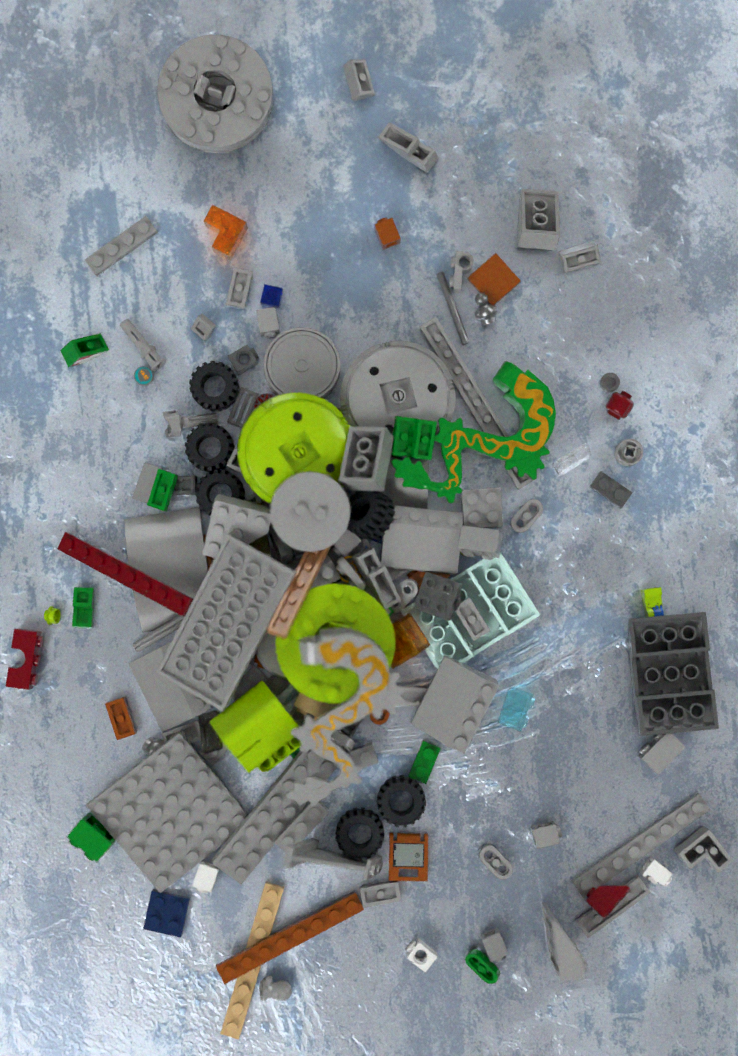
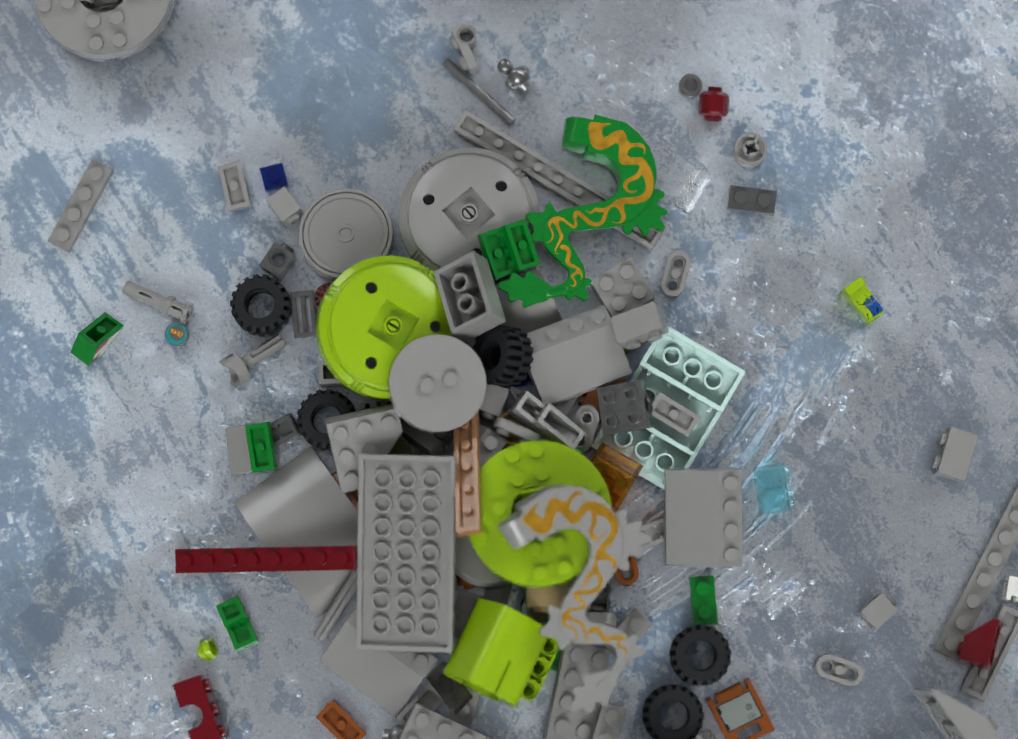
camera: 25 degrees left, 5 degrees down
black tyre [185,423,235,472] -> none
light grey plate [191,313,216,341] -> none
clear orange brick [204,205,248,261] -> none
dark orange brick [375,217,401,250] -> none
dark orange tile [467,253,521,305] -> none
dark grey slope [628,612,719,736] -> none

